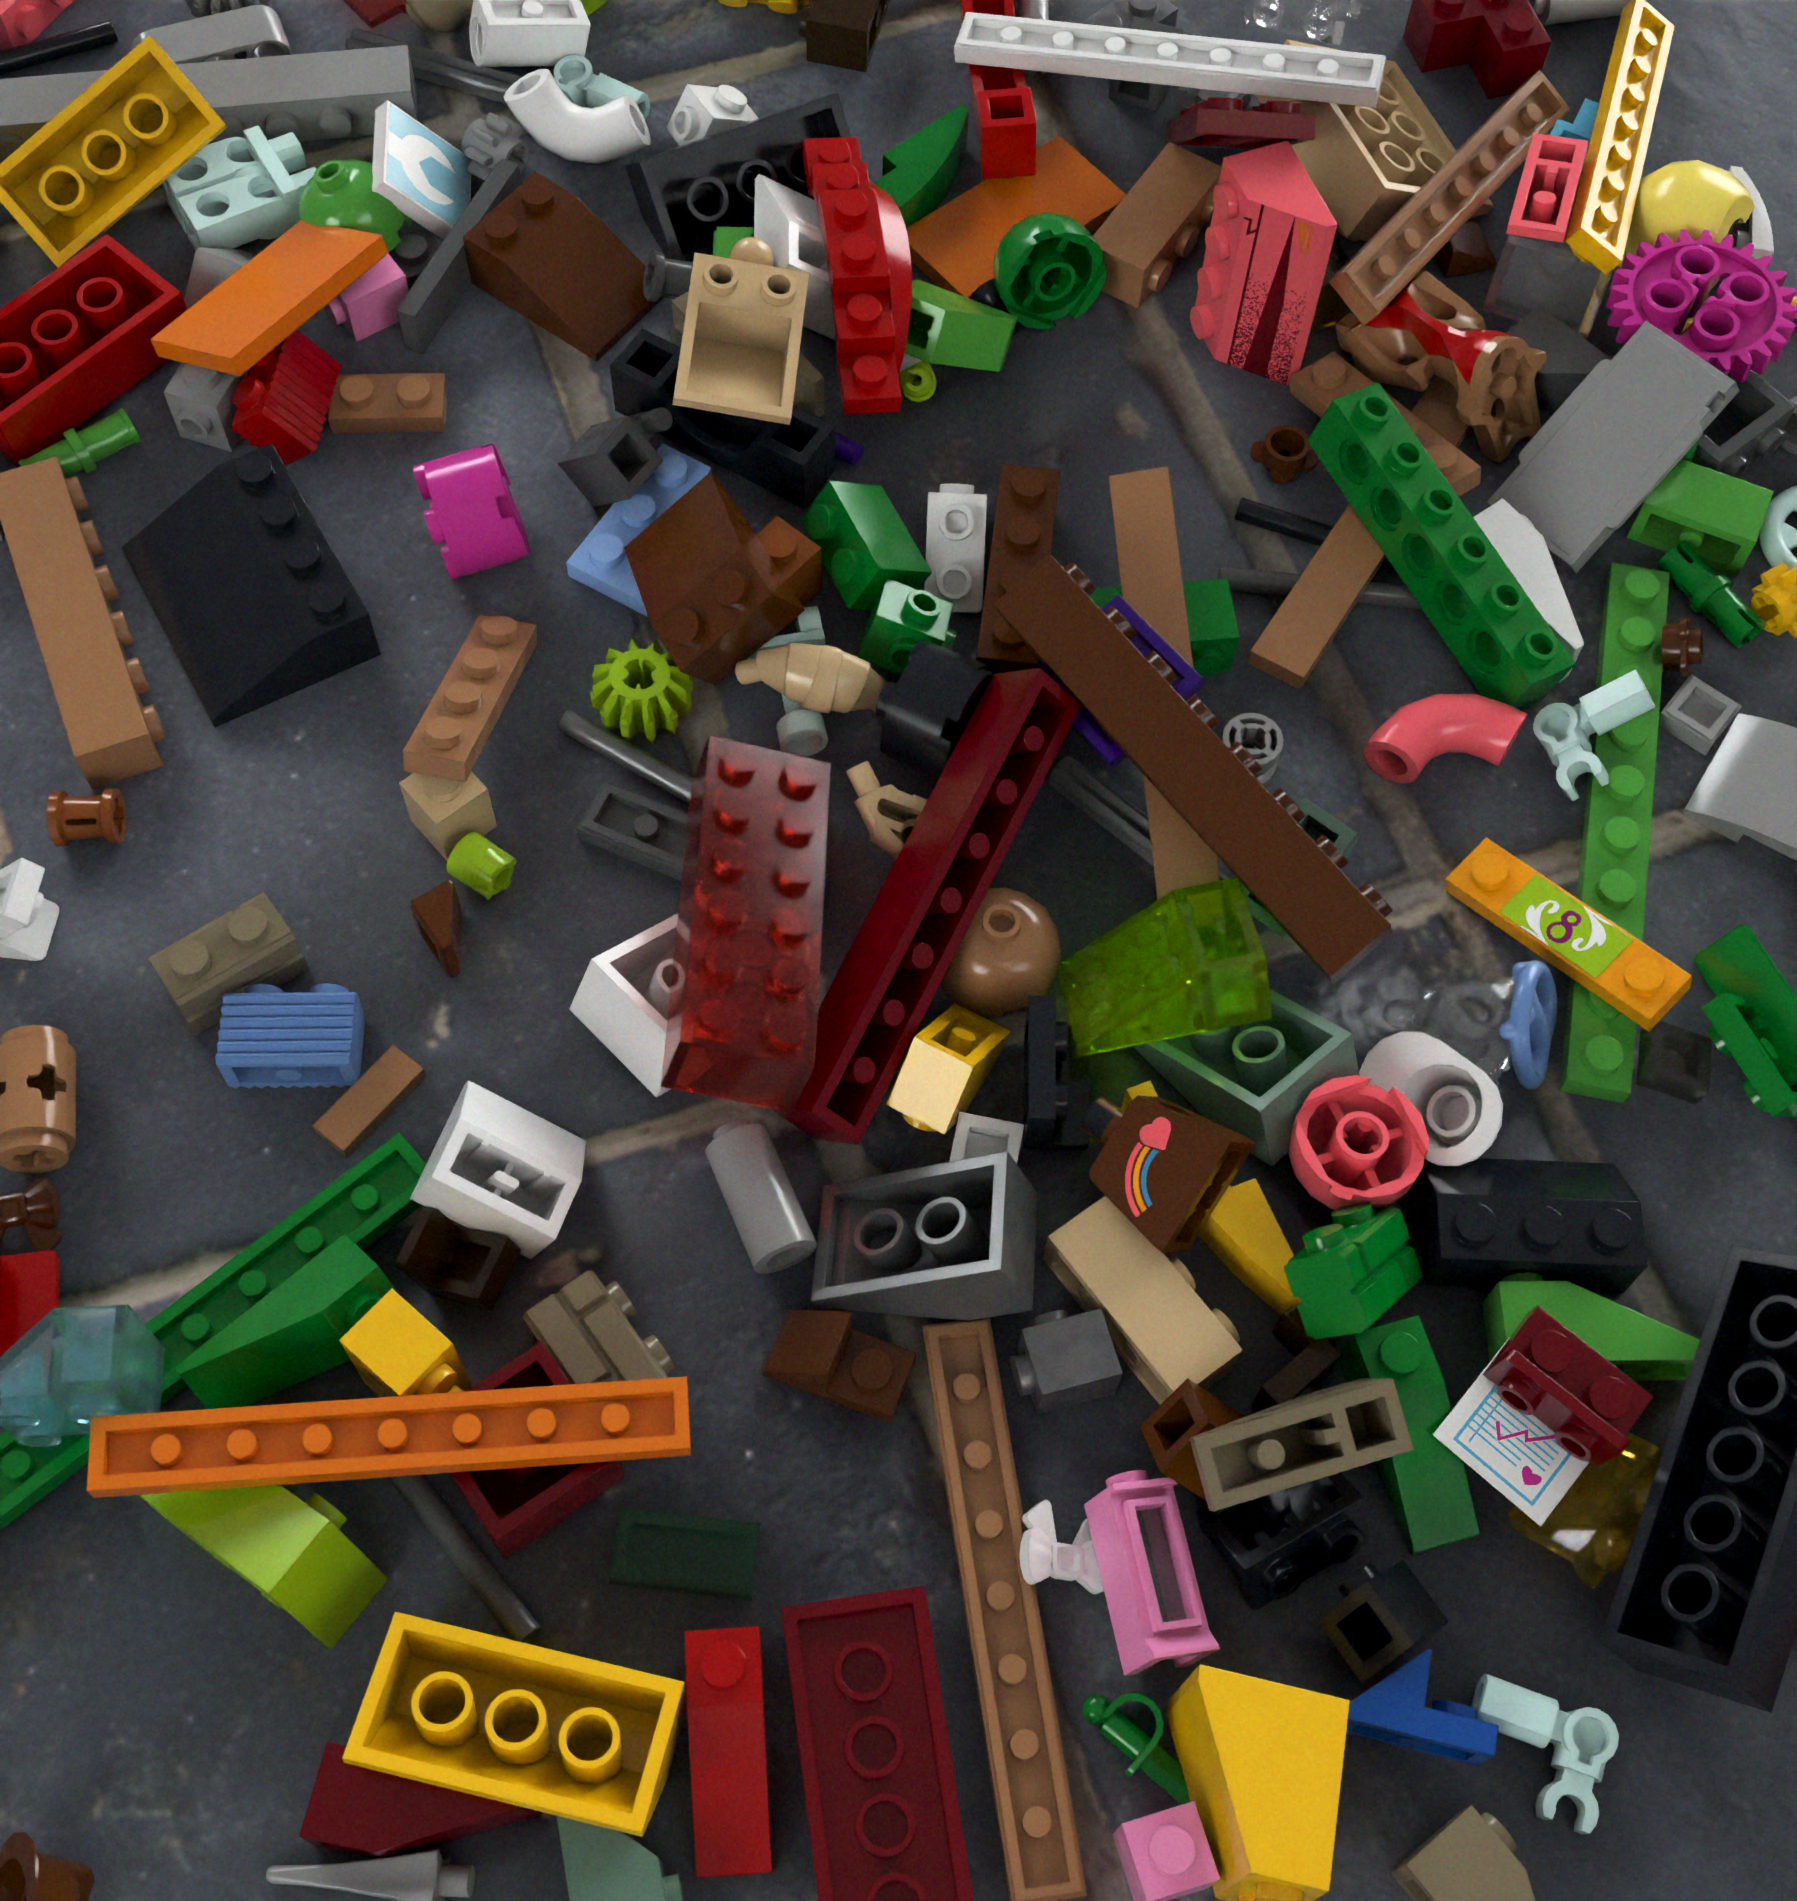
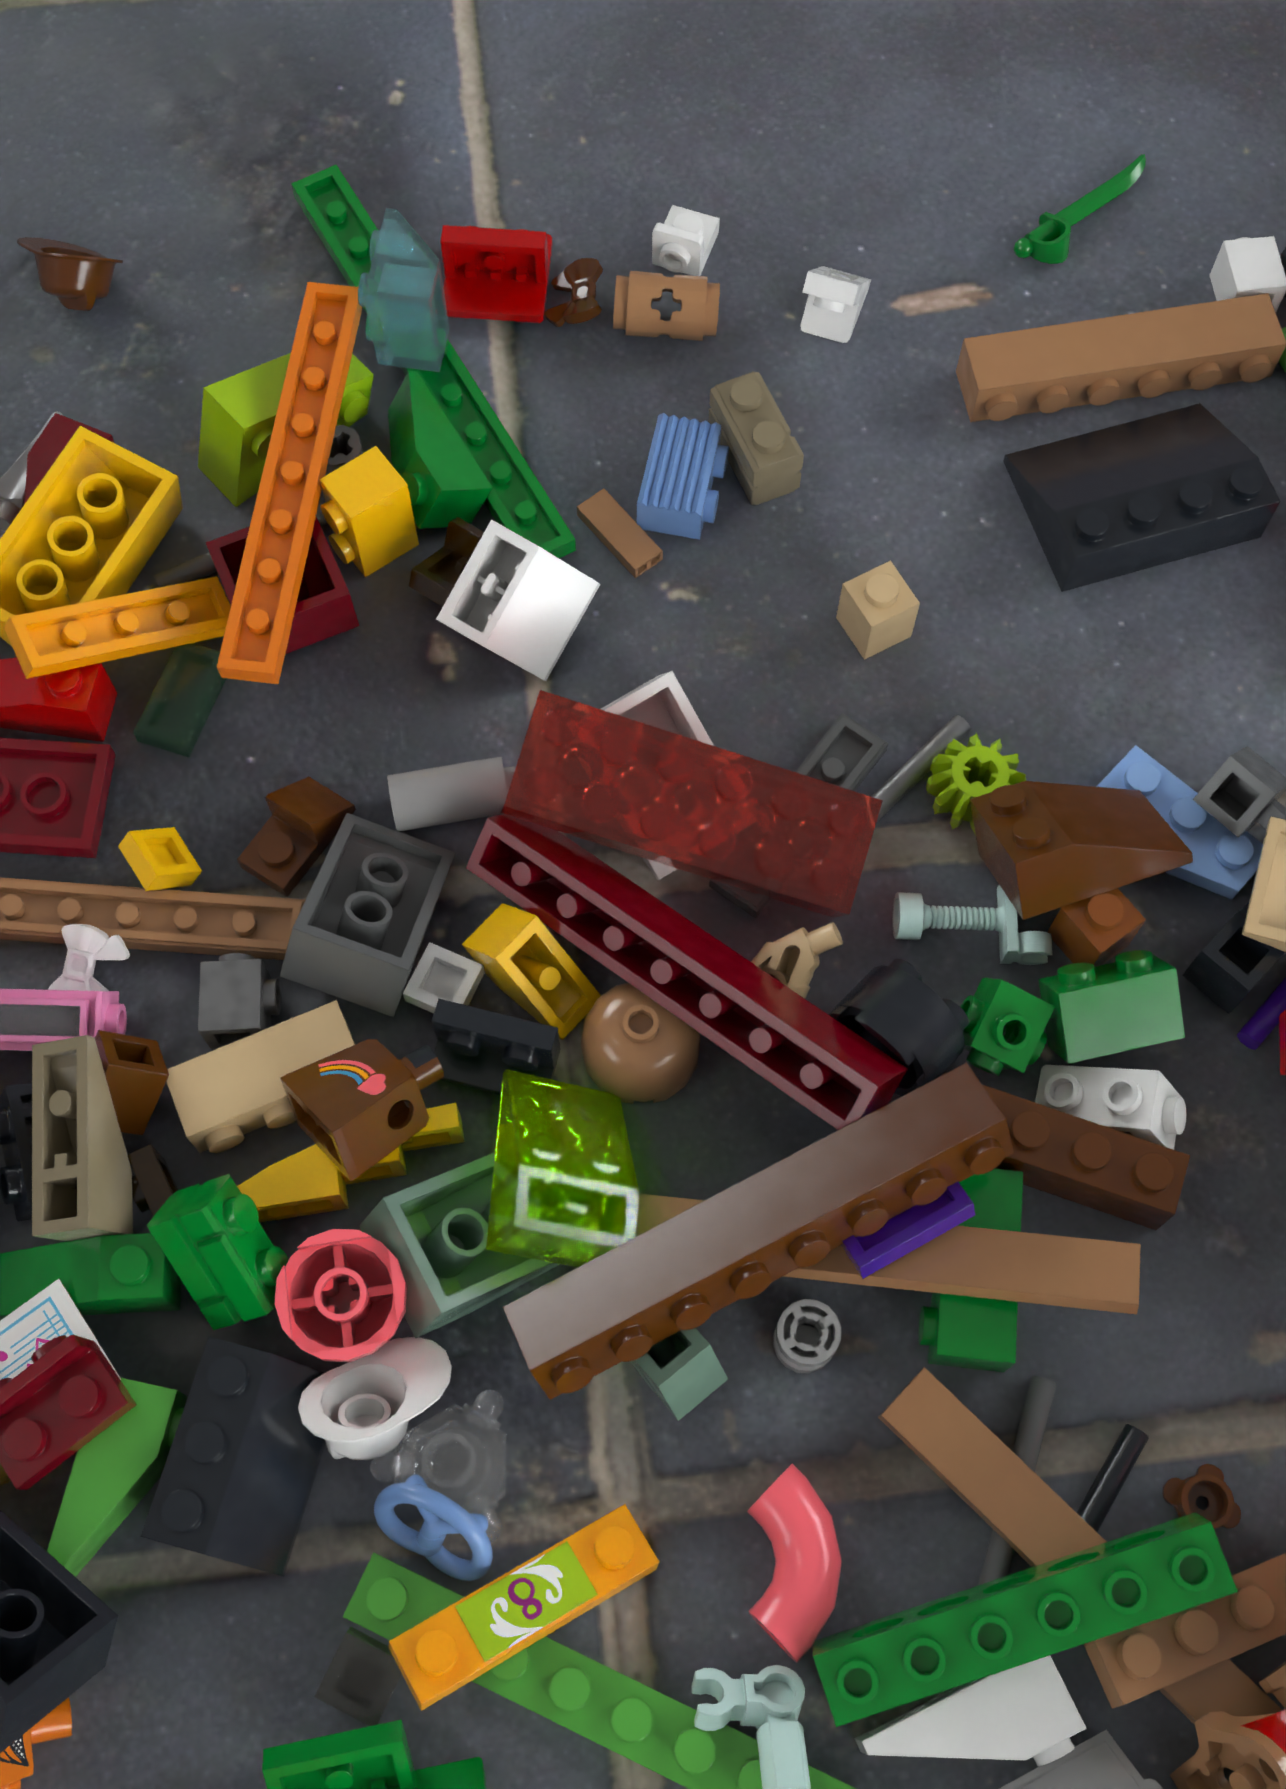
camera: 105 degrees right, 5 degrees up
dark orange bush [46,788,127,847] -> none
medium nougat plate [403,615,537,782] -> none
reddish brown slope [410,880,462,977] -> none
dark pink brick [413,443,530,580] -> none
lime hose [446,832,518,900] -> none
dark tan brick [522,1270,675,1384] -> none
tan piece [735,642,887,719] -> none
none -> light orange plate [4,576,231,679]
none -> yellow plate [118,827,202,891]

